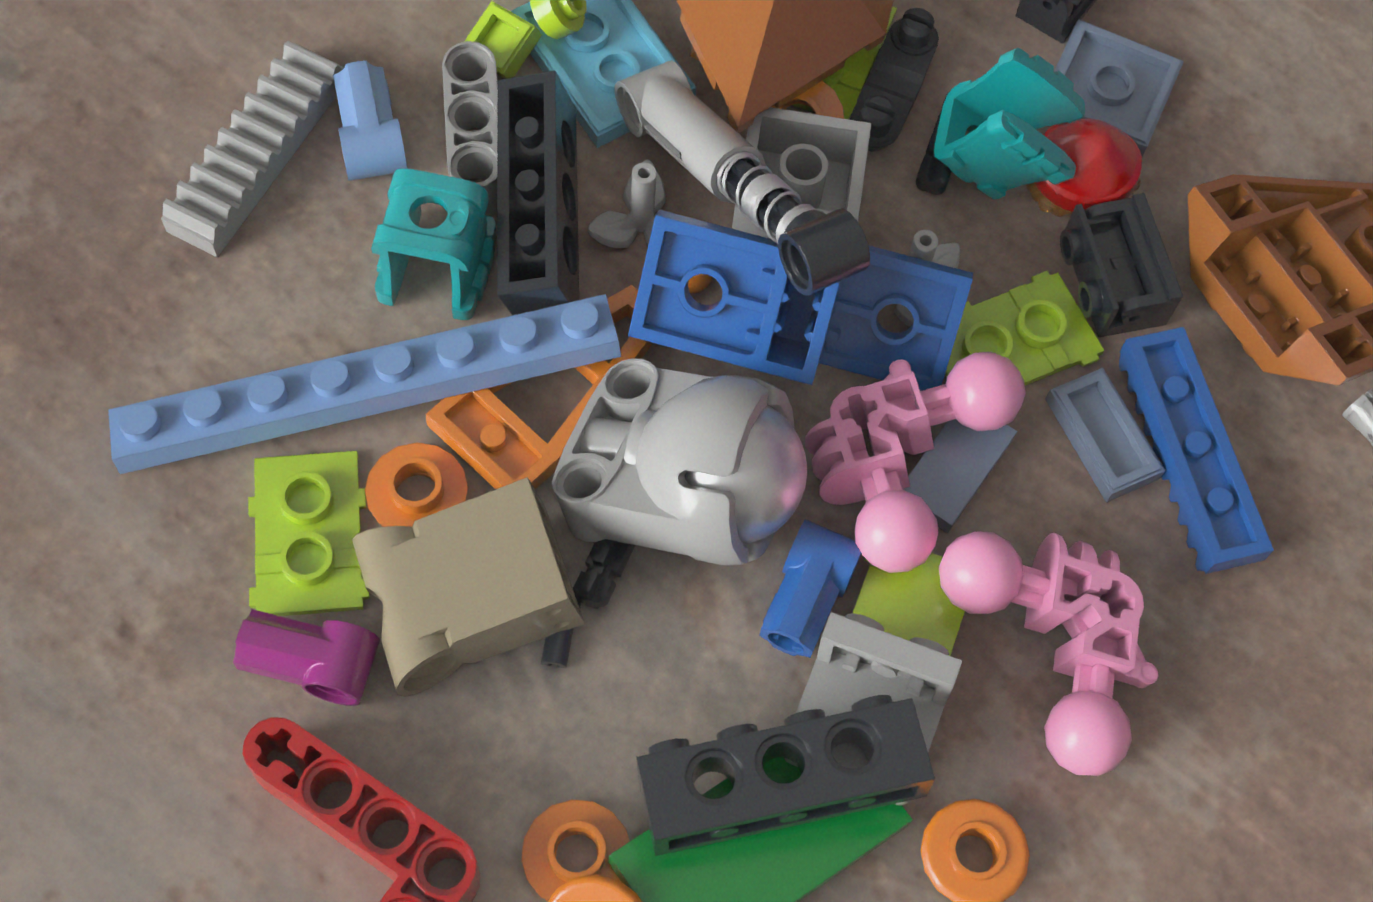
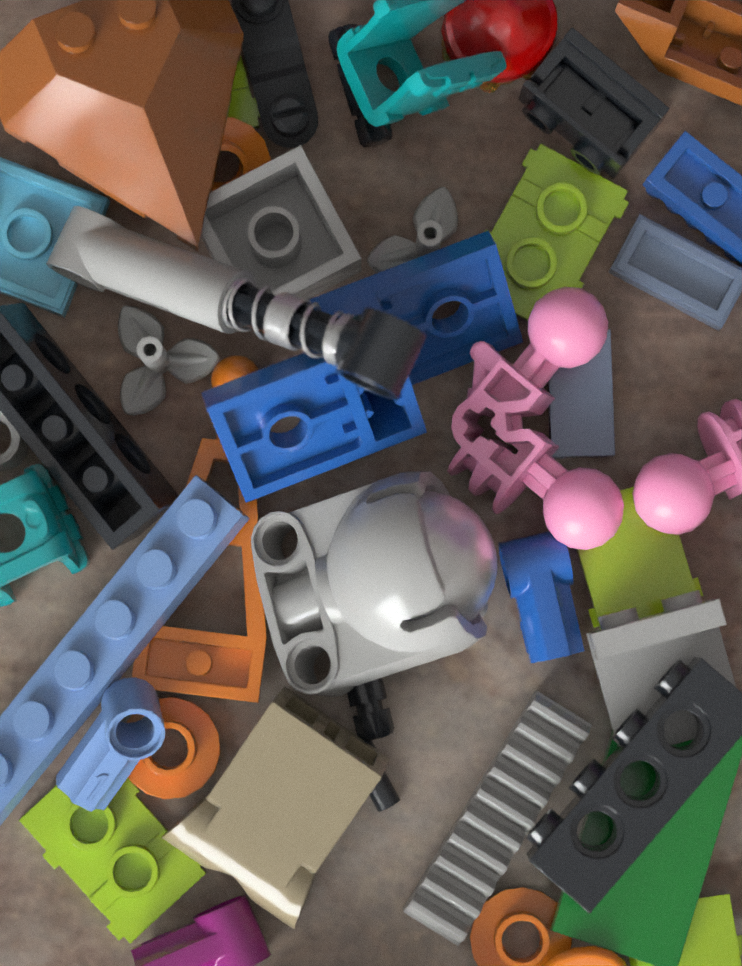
camera: 35 degrees left, 20 degrees up
none -> medium blue piece [56,677,165,812]
none -> light grey gear [403,691,592,946]

